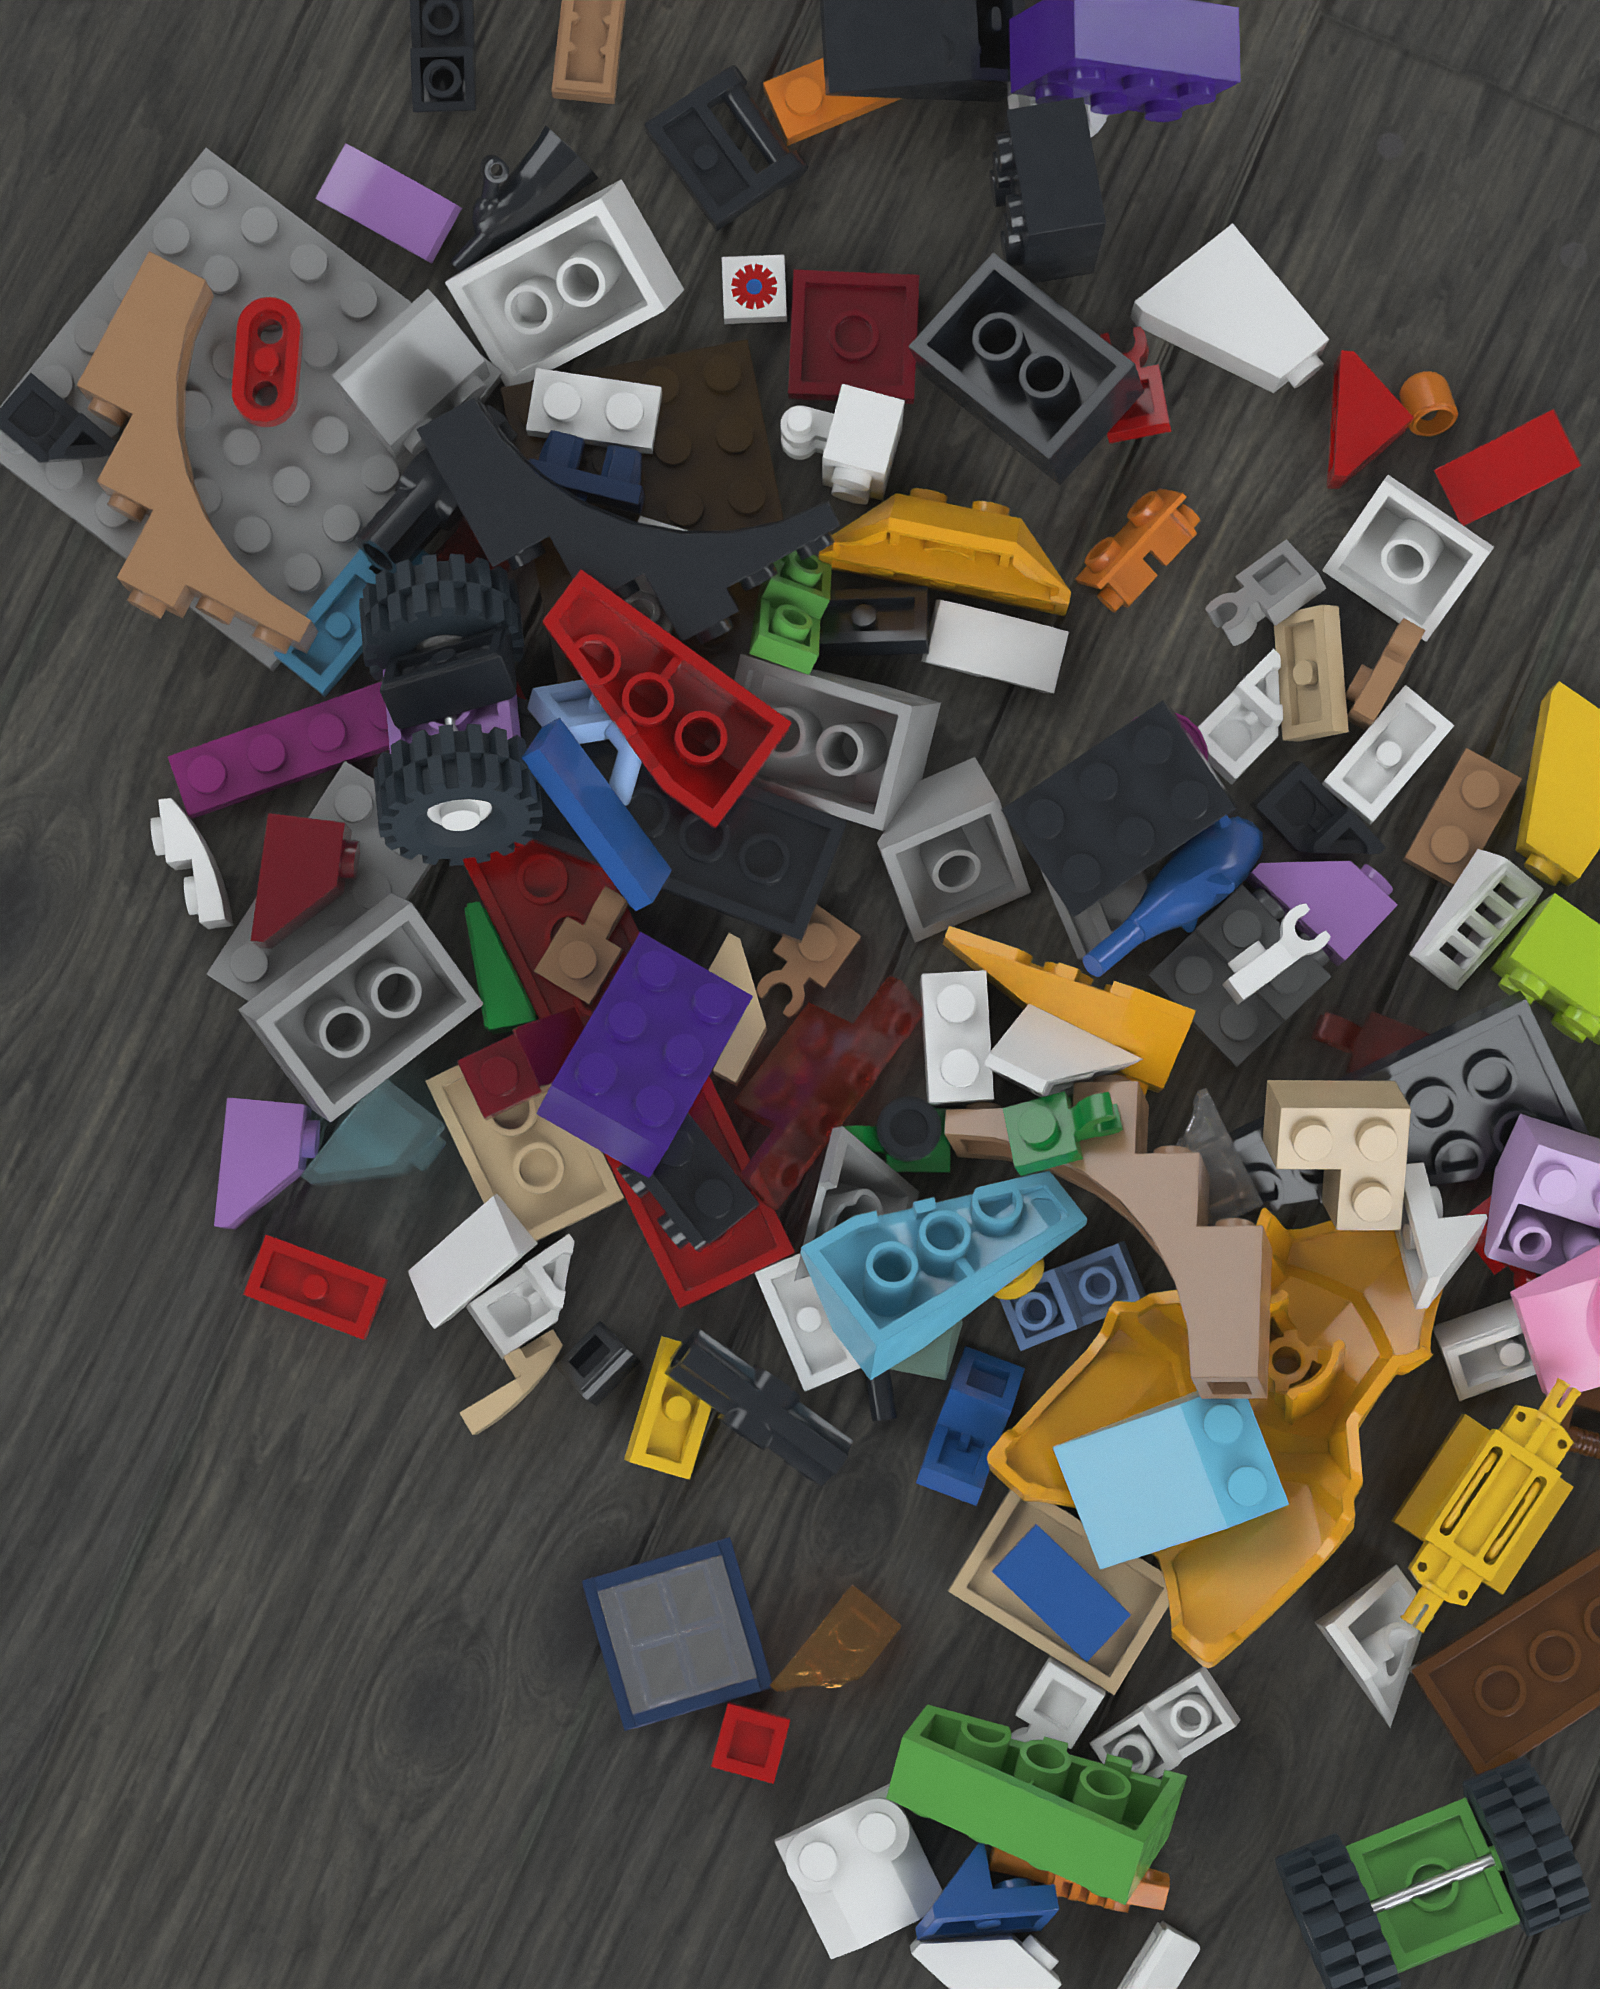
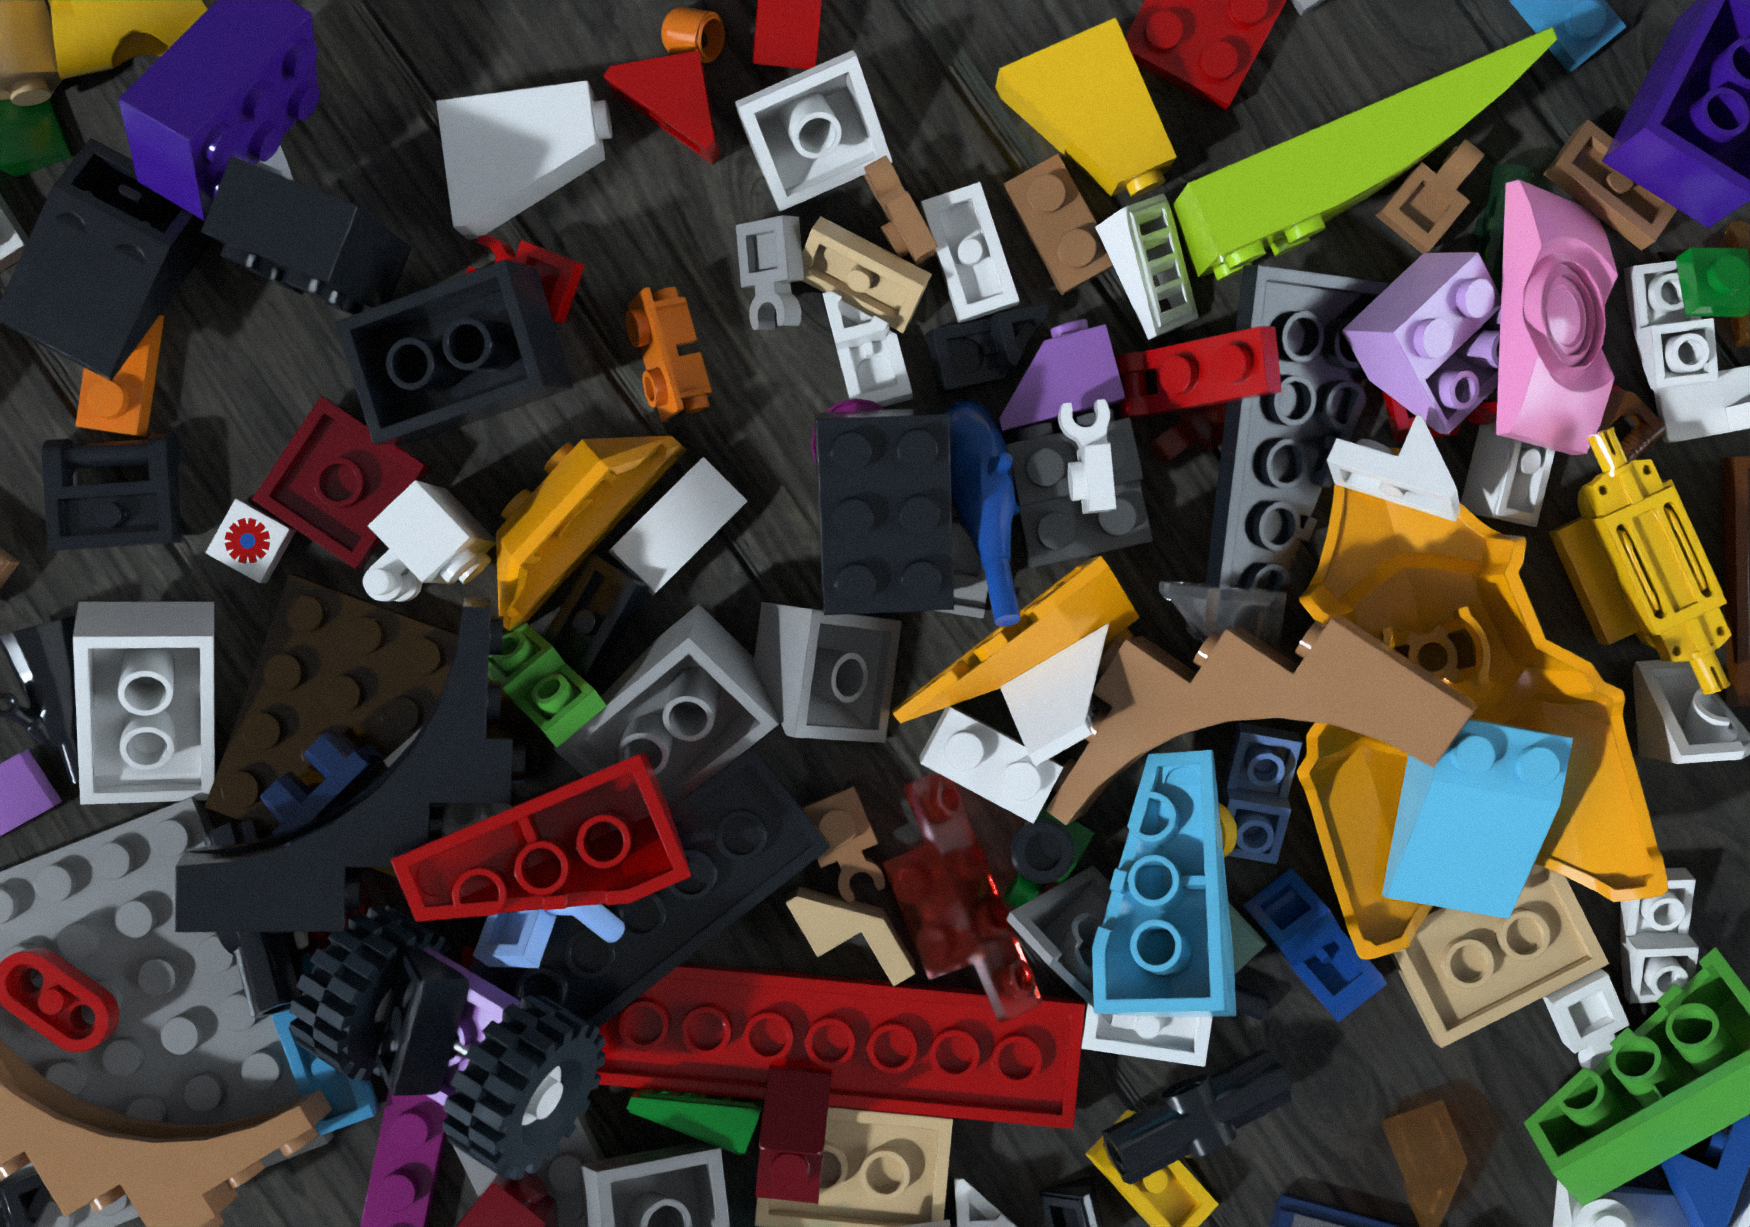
camera: 60 degrees left, 5 degrees up
light grey slope [332,289,490,460] -> none
blue tile [522,718,672,911] -> none
white plate [526,368,662,454] -> none
medium nougat plate [534,886,629,1005] -> none
dark purple brick [536,932,753,1178] -> none
black bracket [617,1113,760,1253] -> none
blue tile [991,1523,1131,1662] -> none
green plate [1002,1091,1123,1176] -> none
tan brick [1263,1080,1411,1230] -> none
none -> red plate [1114,326,1282,419]

